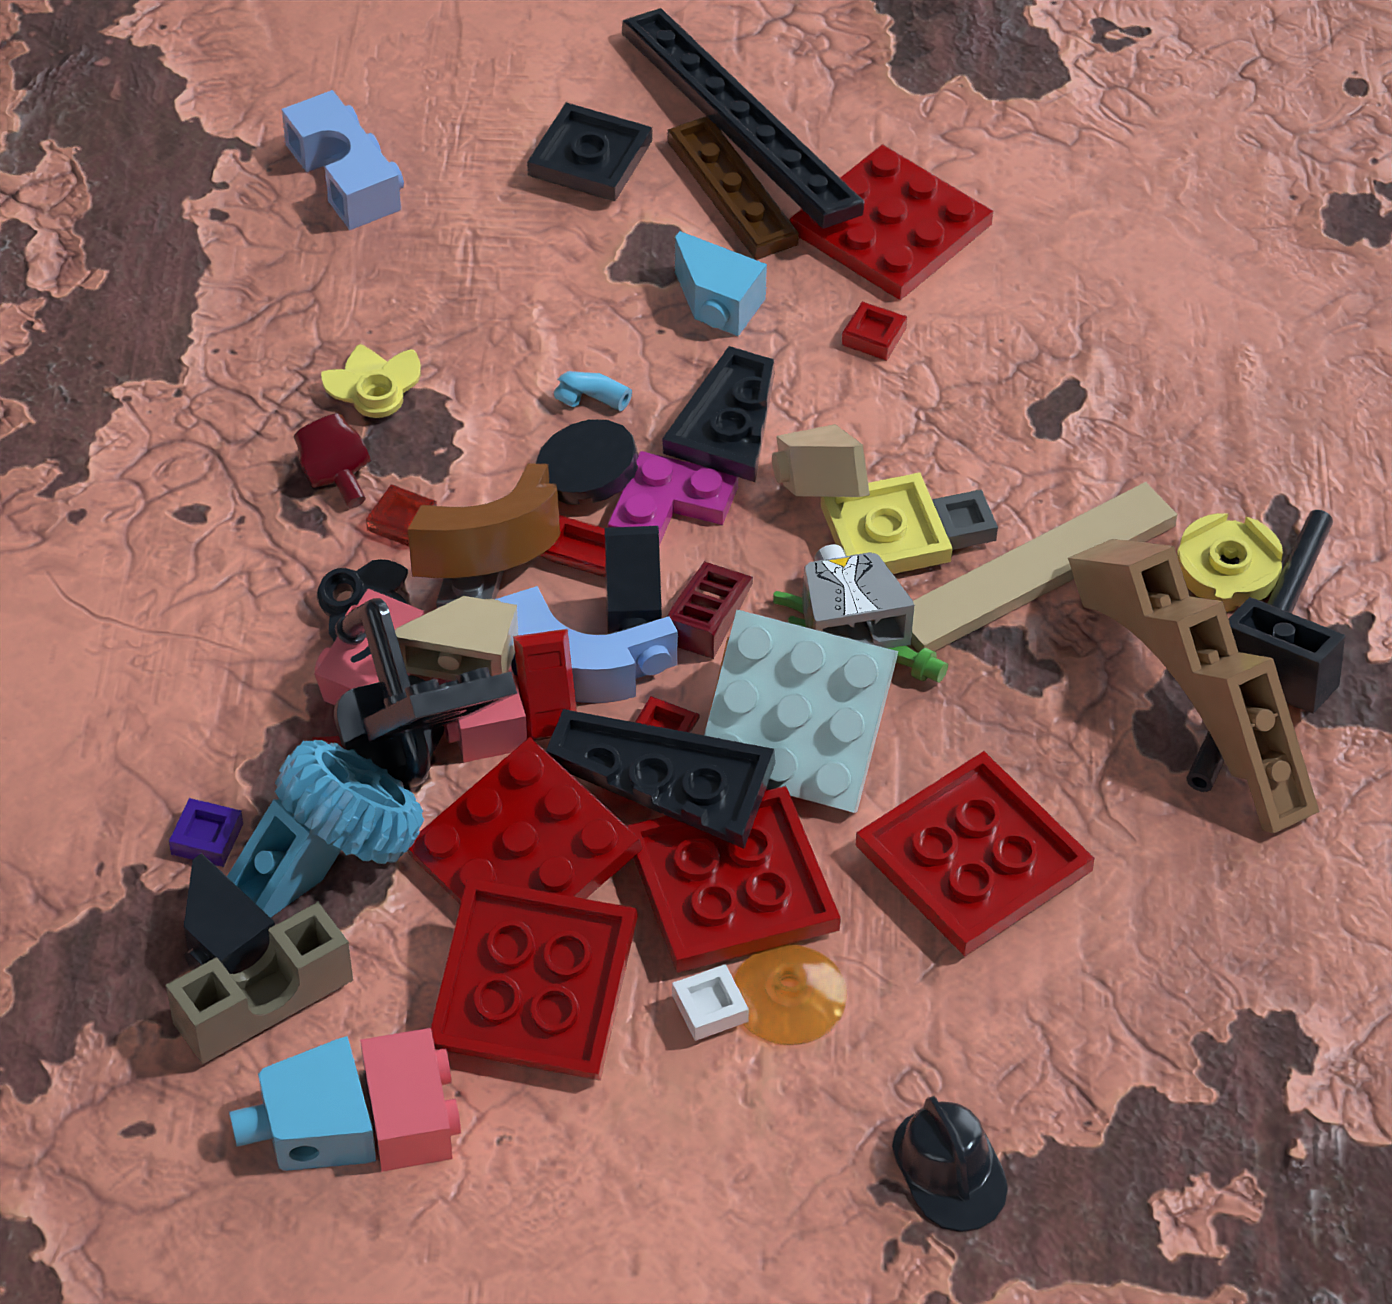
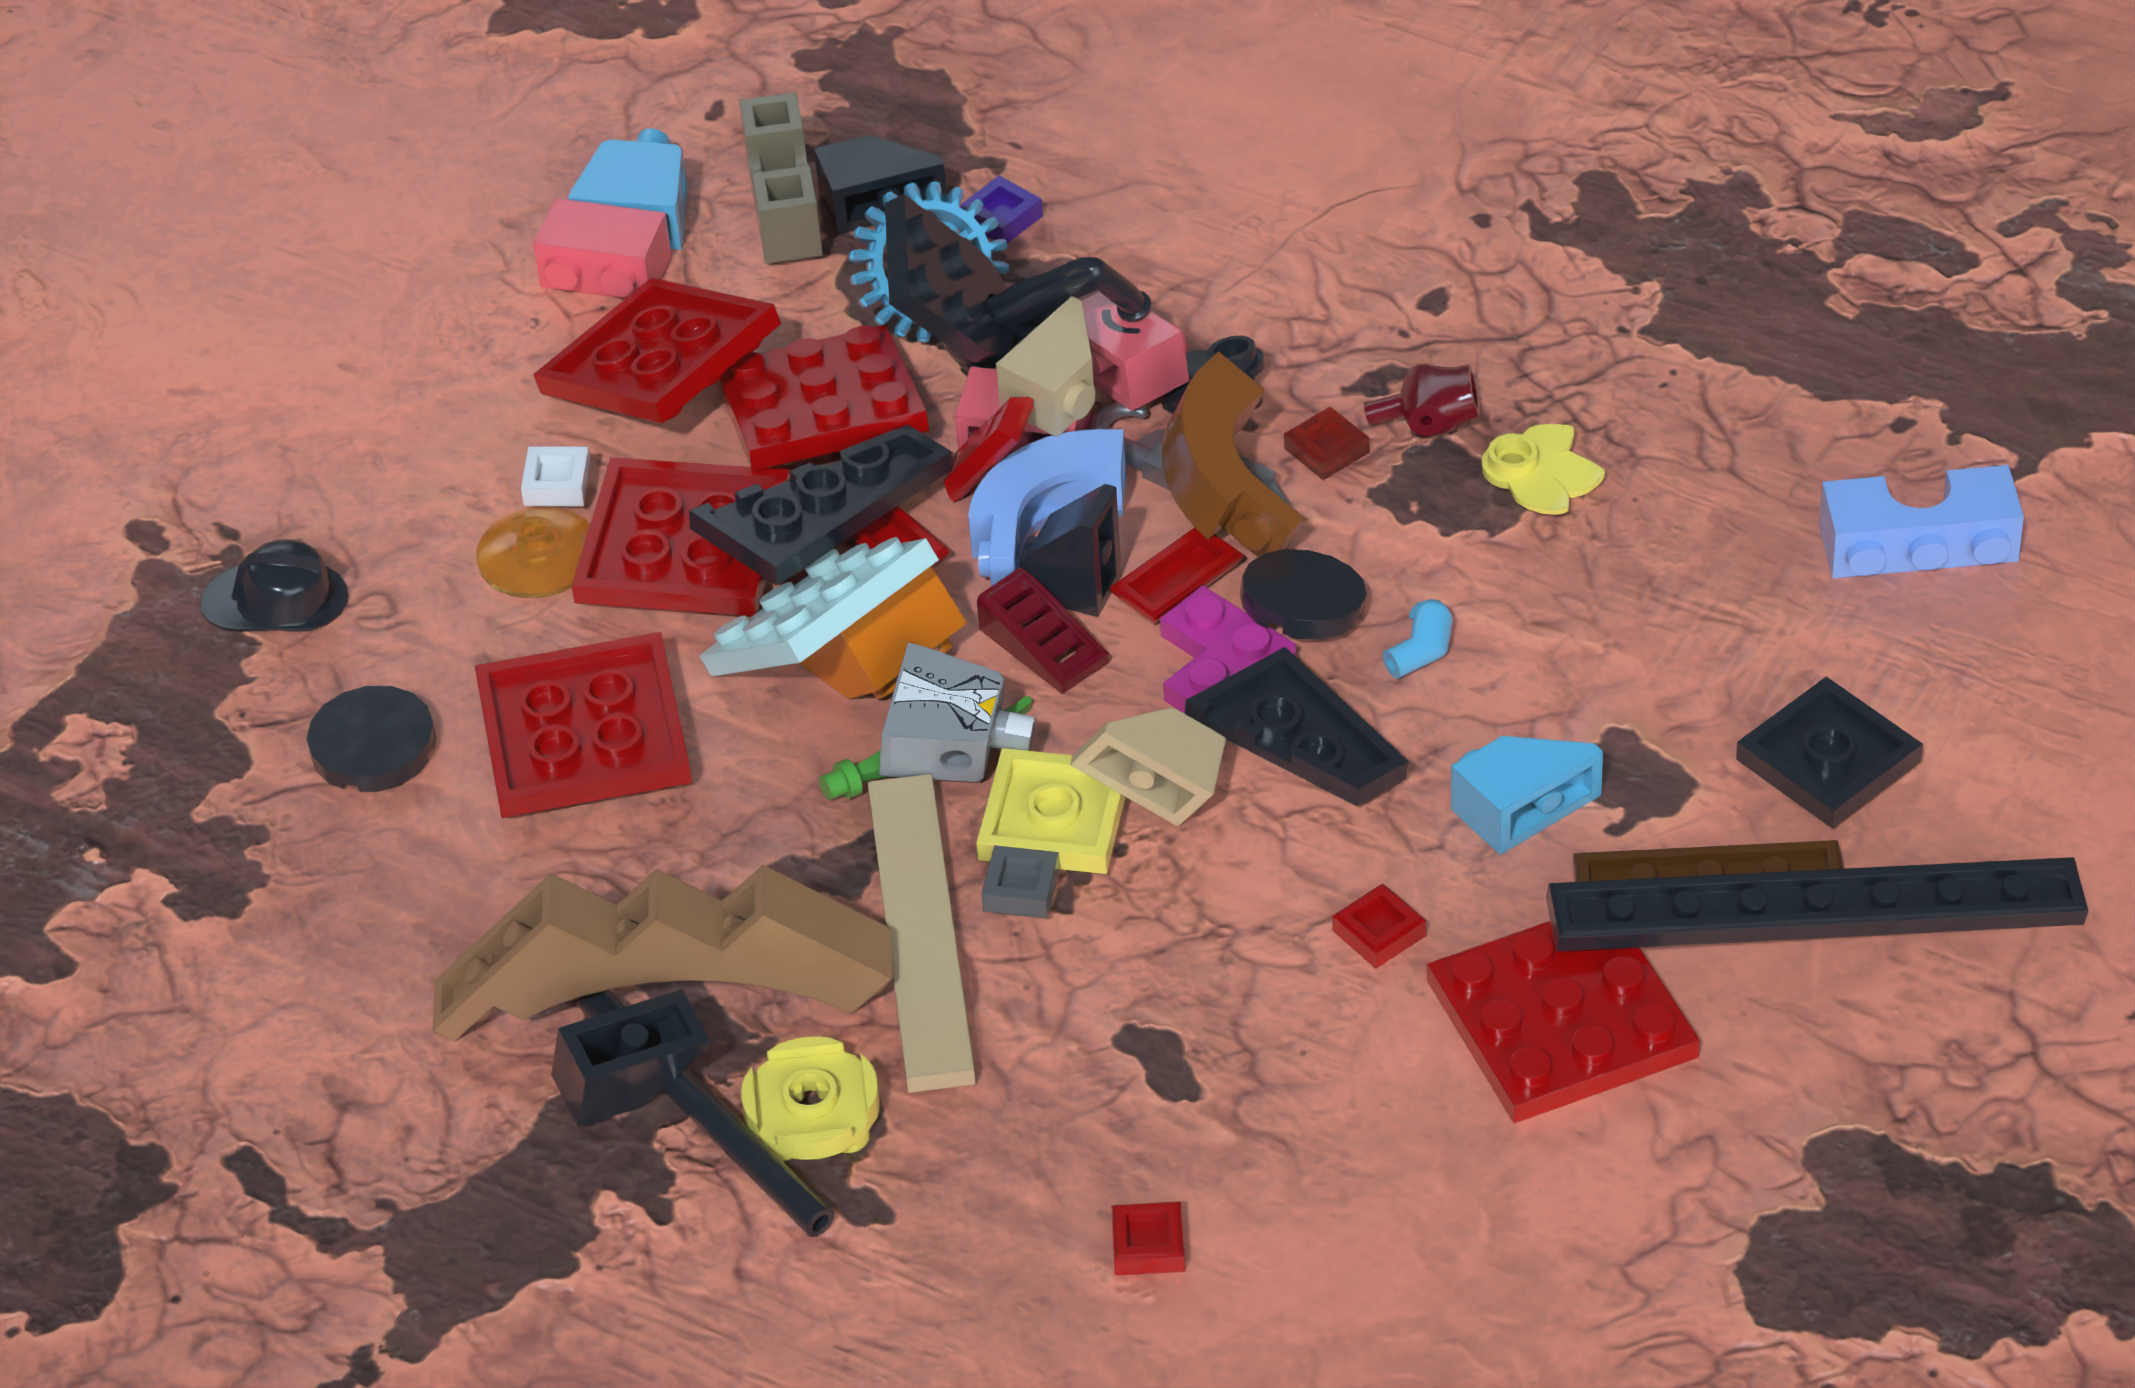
camera: 120 degrees right, 5 degrees down
none -> black tile [307,686,436,792]
none -> red tile [1111,1201,1185,1276]

